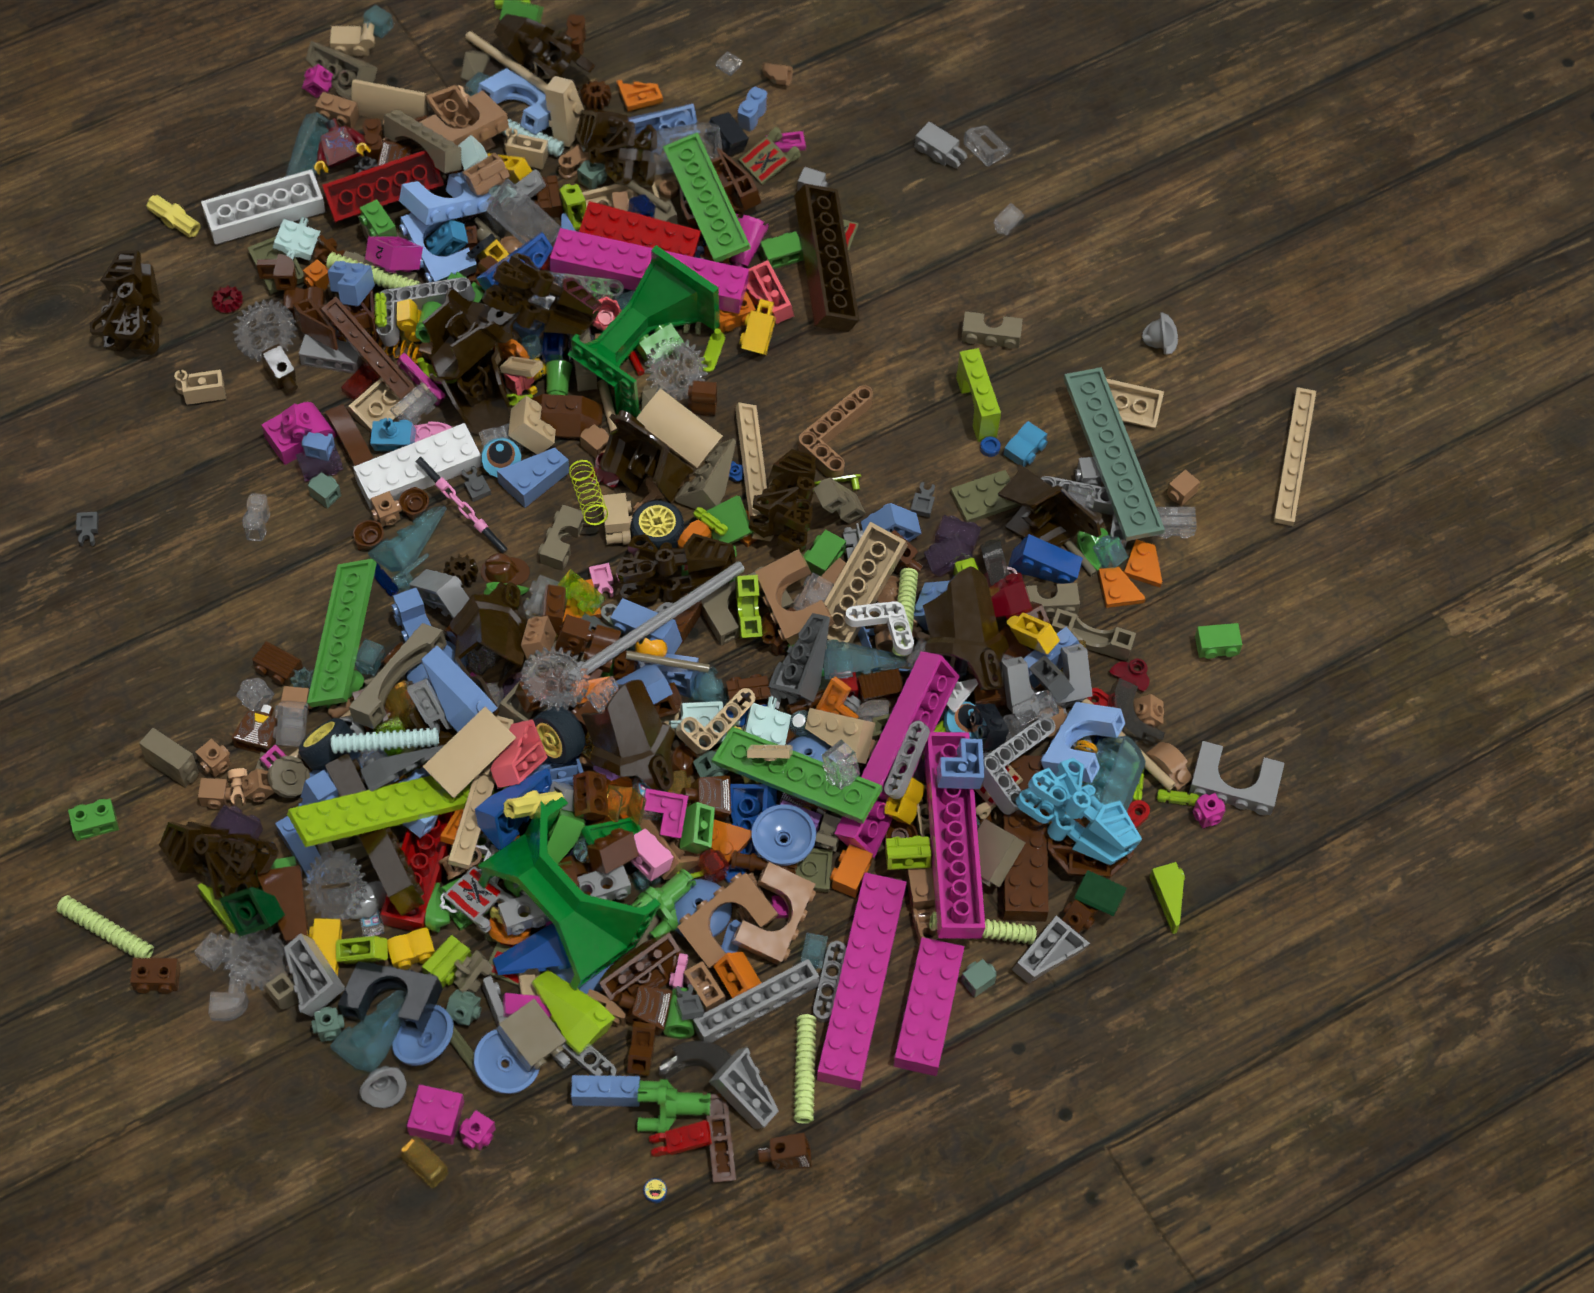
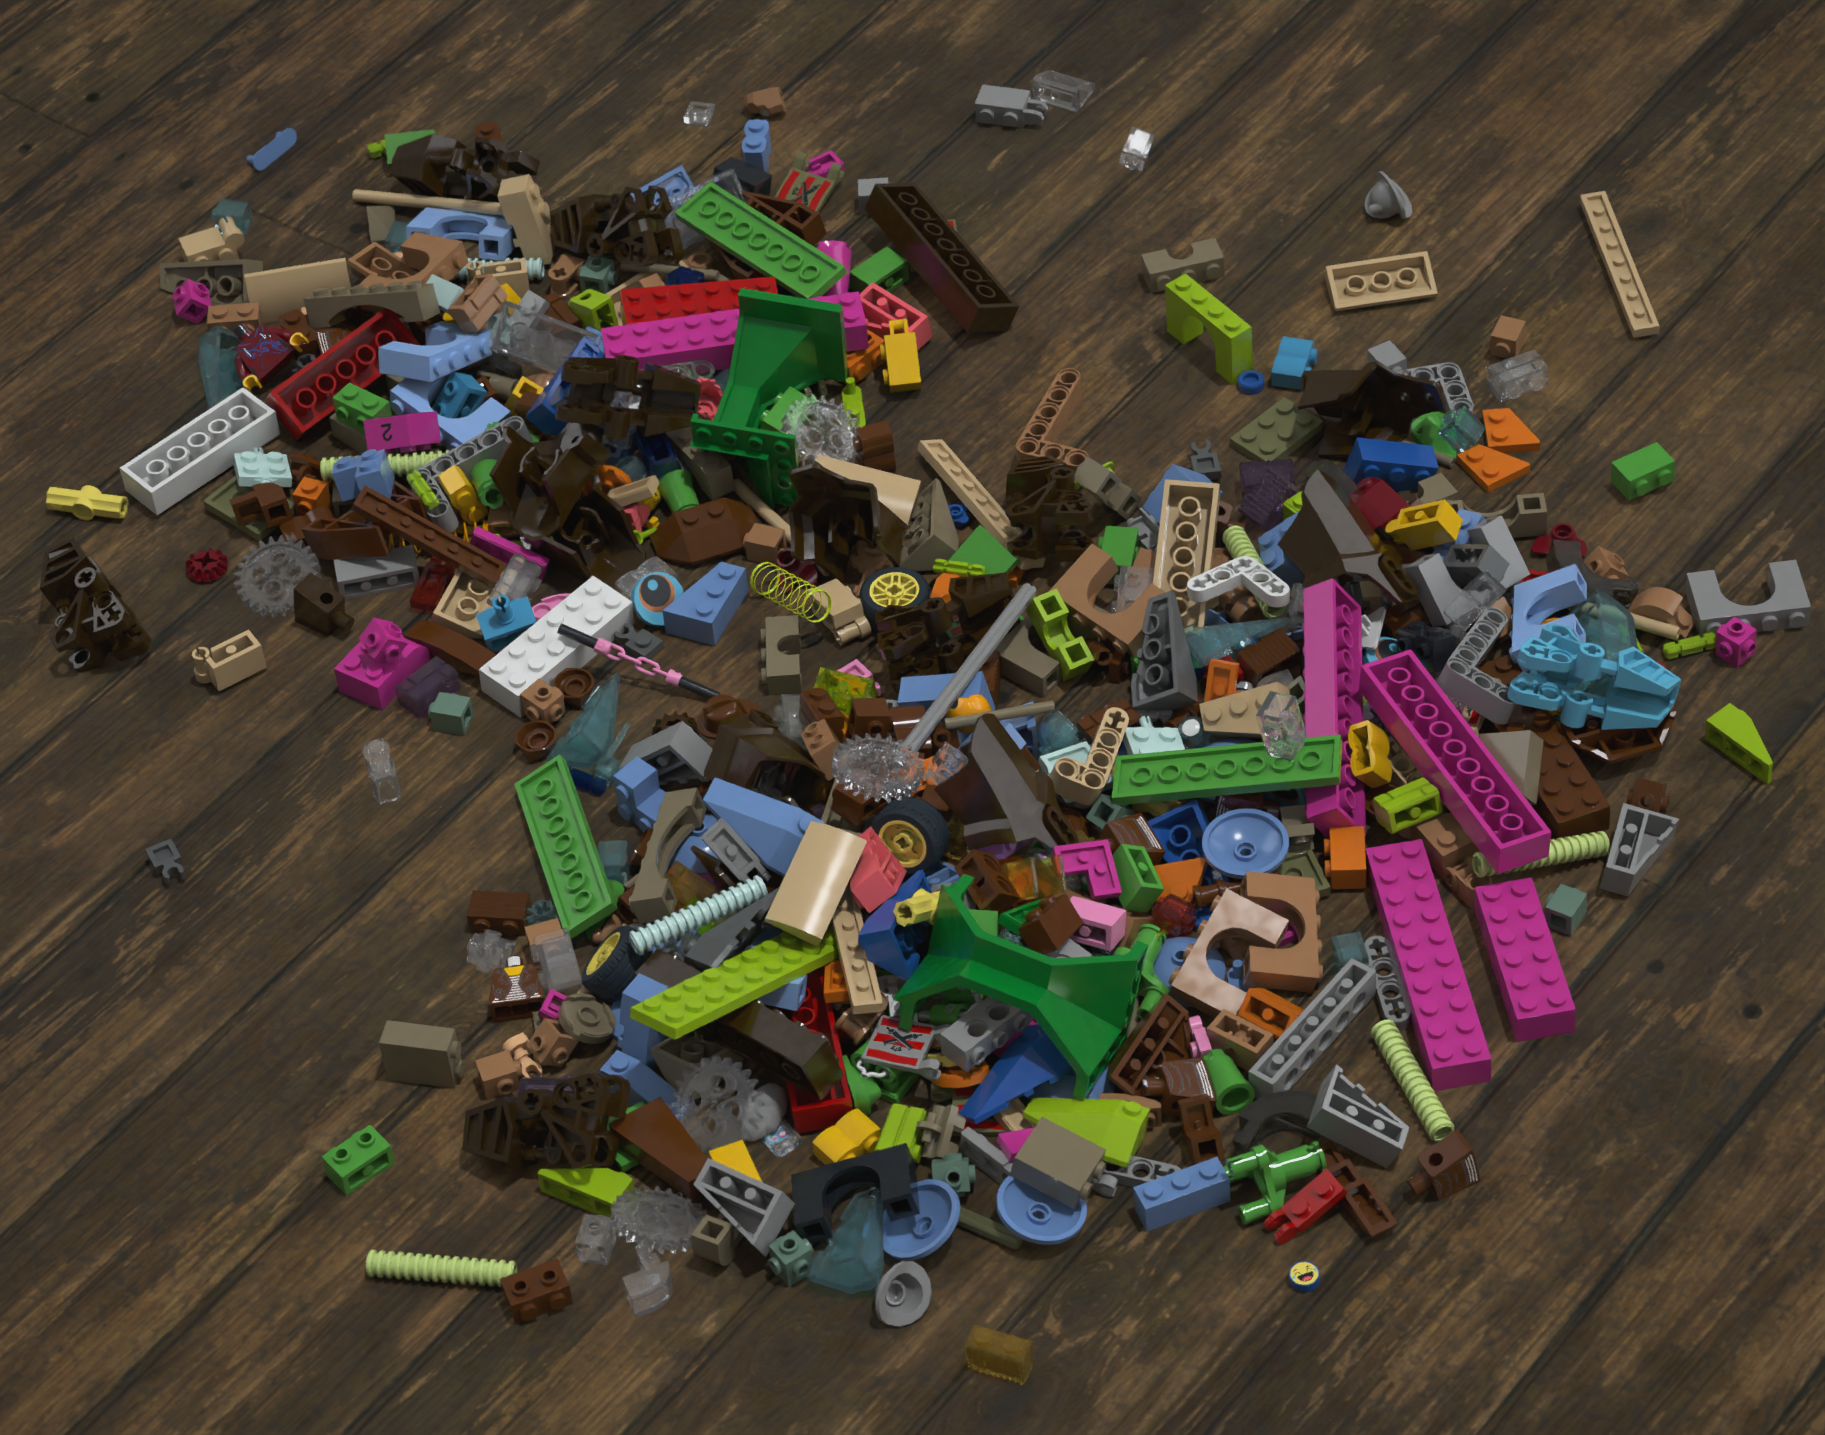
camera: 15 degrees left, 15 degrees down
medium nougat brick [195,738,231,777] -> none
dark green slope [219,887,285,937] -> none
medium blue brick [302,432,335,461] -> none
lime brick [336,936,388,964] -> none
dark pink brick [407,1085,464,1145] -> none
dark pink brick [460,1110,495,1151] -> none
black tile [467,233,496,259] -> none
tan brick [508,396,556,454] -> none
reddish brown gear [580,79,612,110] -> none
orange wing [617,80,663,111] -> none
dark grey plate [676,984,704,1020] -> none
tan plate [747,745,793,761] -> none
light grey beam [884,721,930,800] -> none
medium blue brick [937,738,984,789] -> none
sand green plate [1063,367,1165,541] -> none
dark green slope [1074,870,1127,916] -> none

